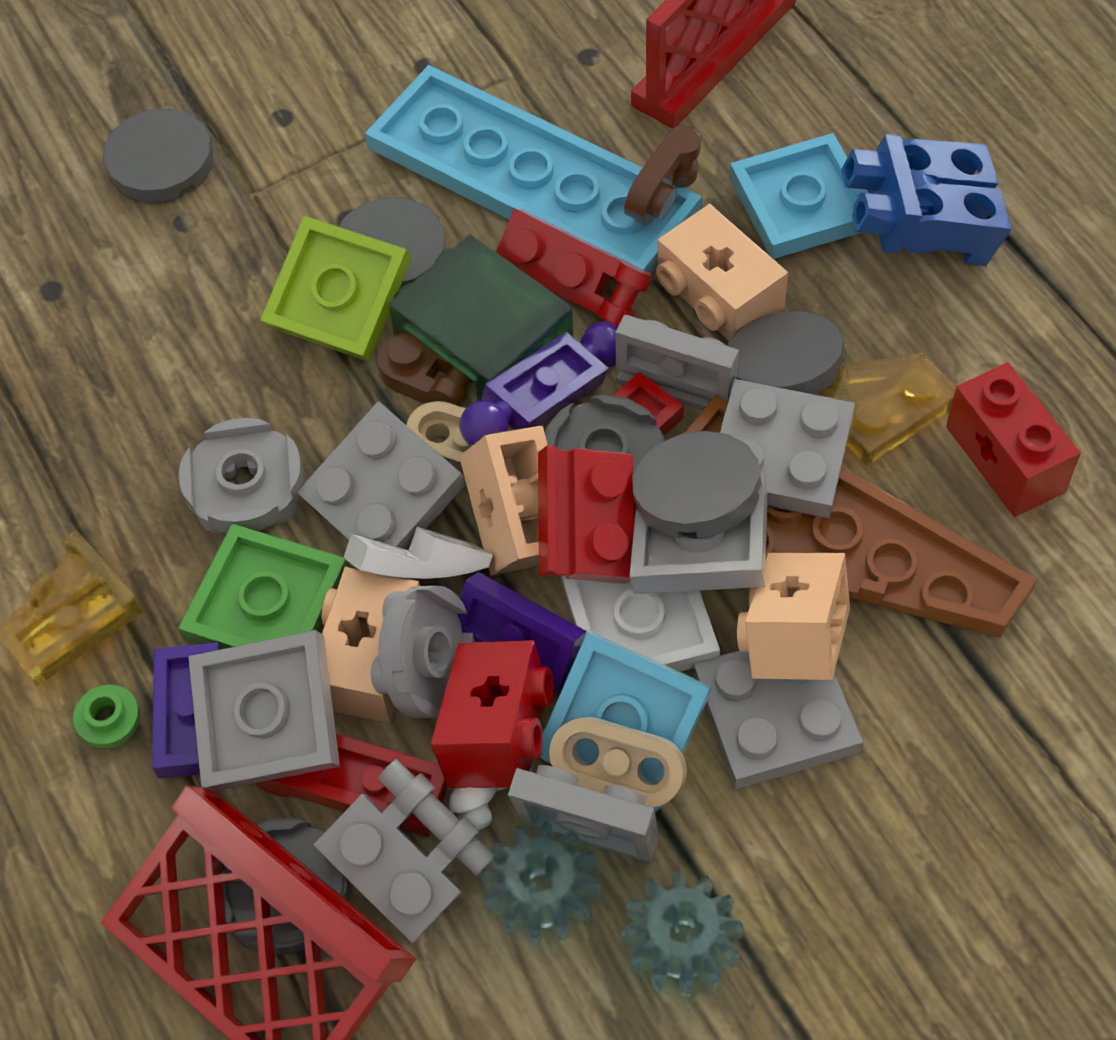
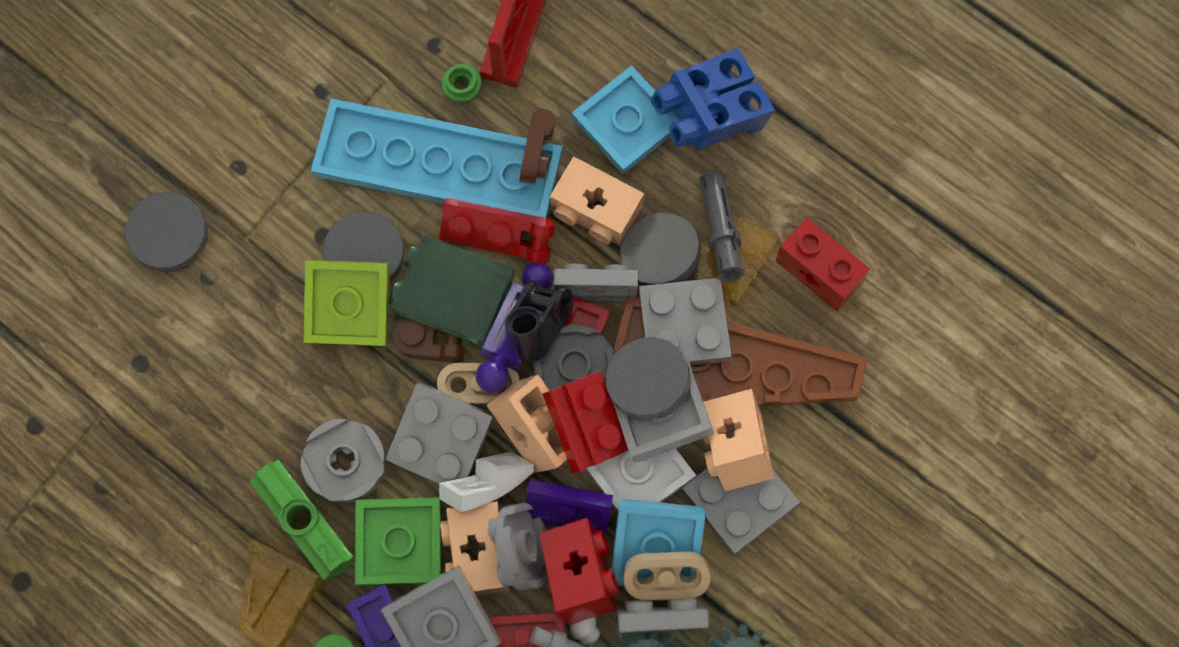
camera: 25 degrees left, 15 degrees up
none -> bright green piece [249,460,355,582]
none -> bright green plate [442,64,481,103]
none -> black piece [505,281,573,362]
none -> dark grey pin [699,170,745,283]

